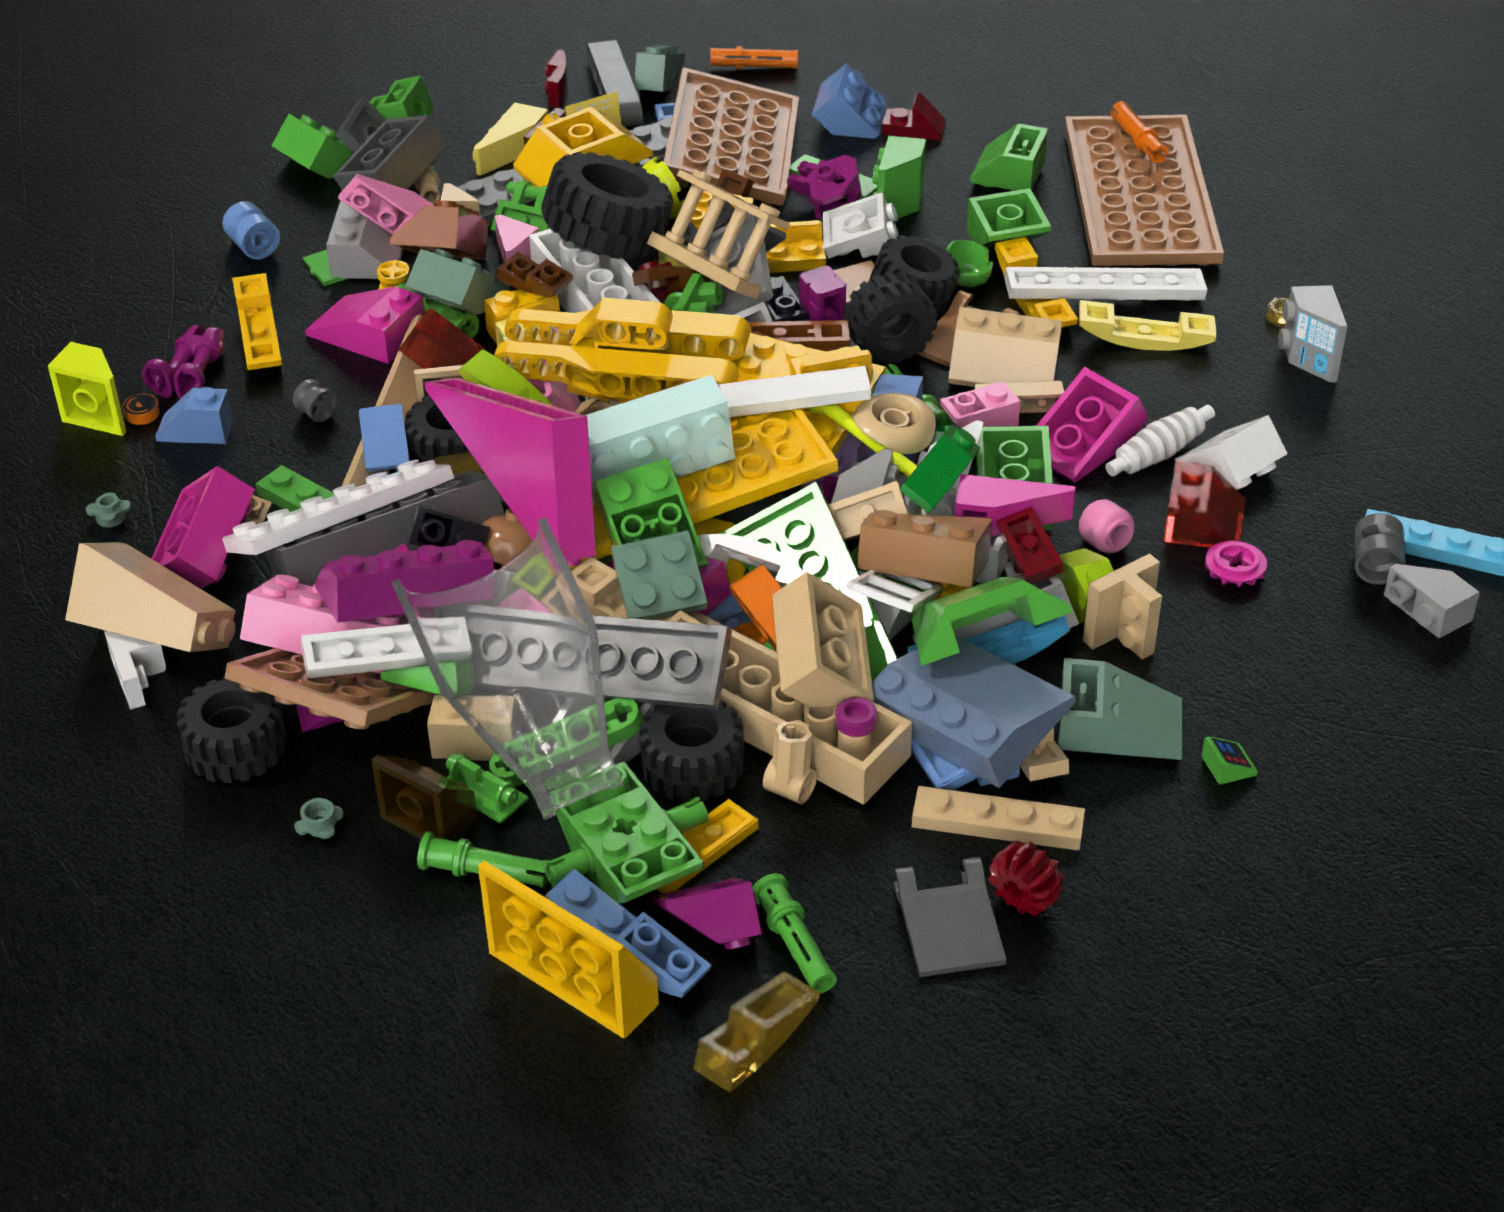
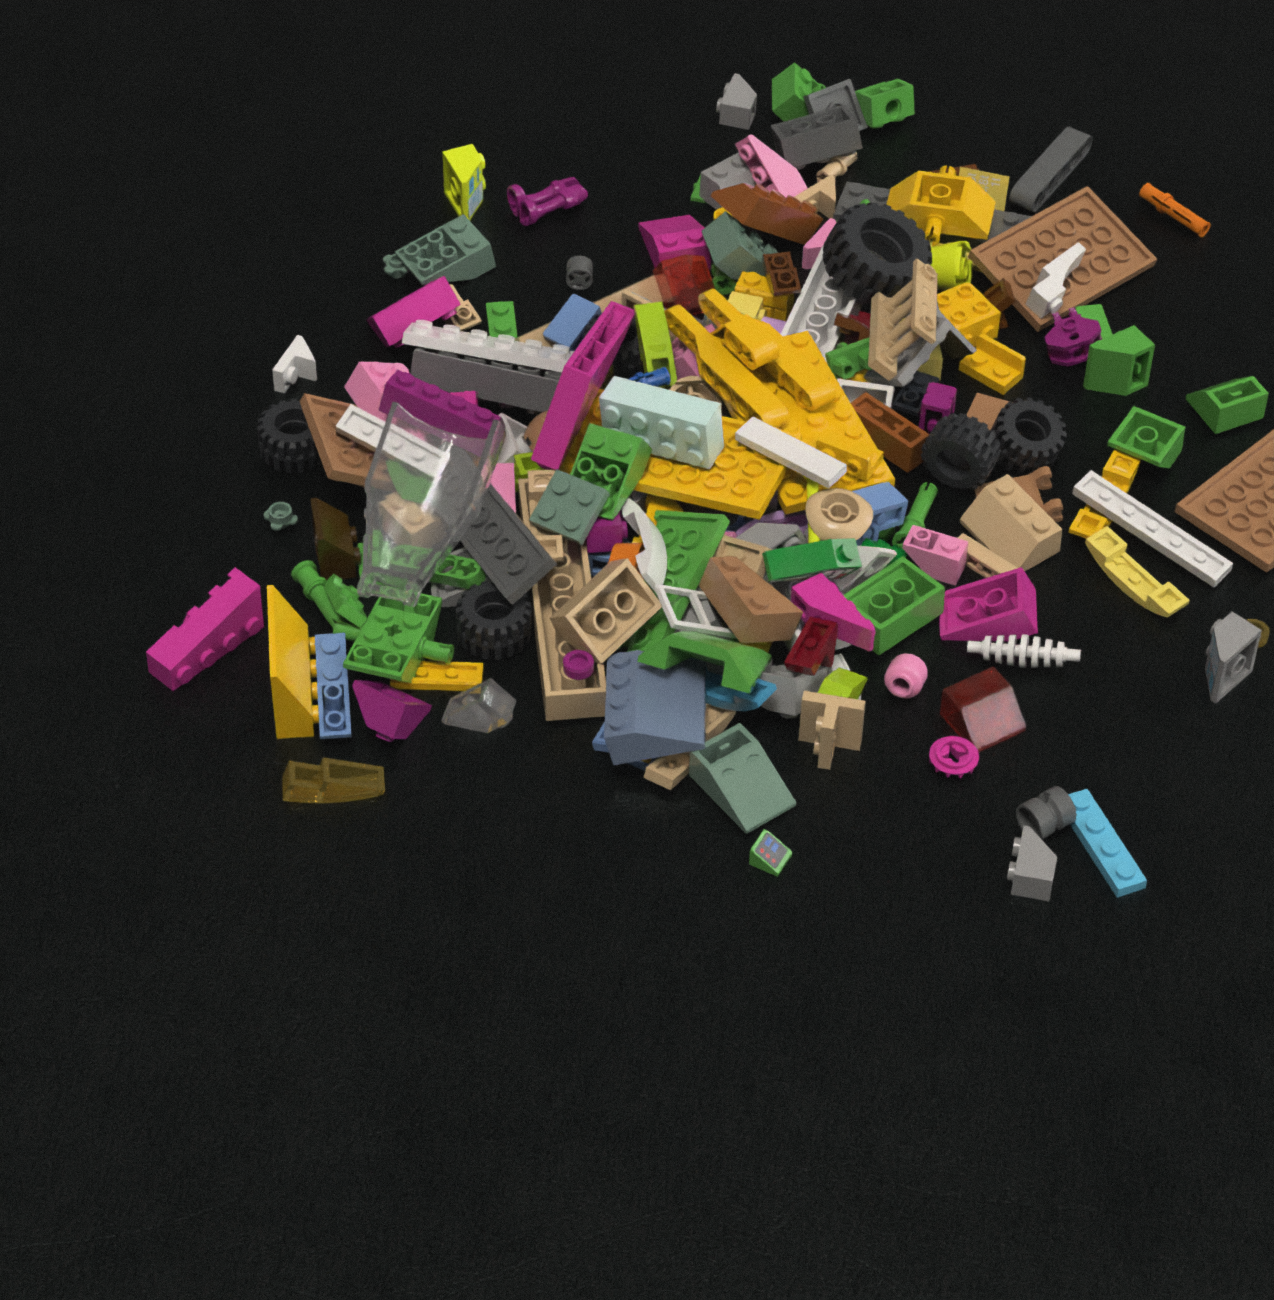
camera: 45 degrees right, 5 degrees up
tan slope [65,542,235,652] -> none
tile [122,394,160,425] -> none
medium blue slope [155,387,234,444] -> none
medium blue wheel [222,201,280,259] -> none
yellow slope [232,273,282,370] -> none
black slope [406,505,490,547] -> none
light yellow slope [473,103,548,176] -> none
dark red slope [545,50,568,108] -> none
sand green slope [634,45,685,92] -> none
bright green pin [752,873,837,994] -> none
tan piece [763,720,817,804] -> none
medium blue slope [812,63,887,139] -> none
white plate [823,192,899,258] -> none
dark red slope [882,91,946,141] -> none
dark grey flag [894,857,1007,977] -> none
tan plate [912,786,1085,851] -> none
bright green hair [946,239,993,288] -> none
dark red gear [988,840,1065,916] -> none
white slope [1175,415,1287,491] -> none
none -> dark pink wedge [146,567,264,691]
none -> bright green plate [324,574,368,628]
none -> sand green slope [395,214,496,285]
none -> clear slope [441,678,516,733]
none -> light grey slope [716,73,757,130]
none -> white slope [1025,242,1086,318]

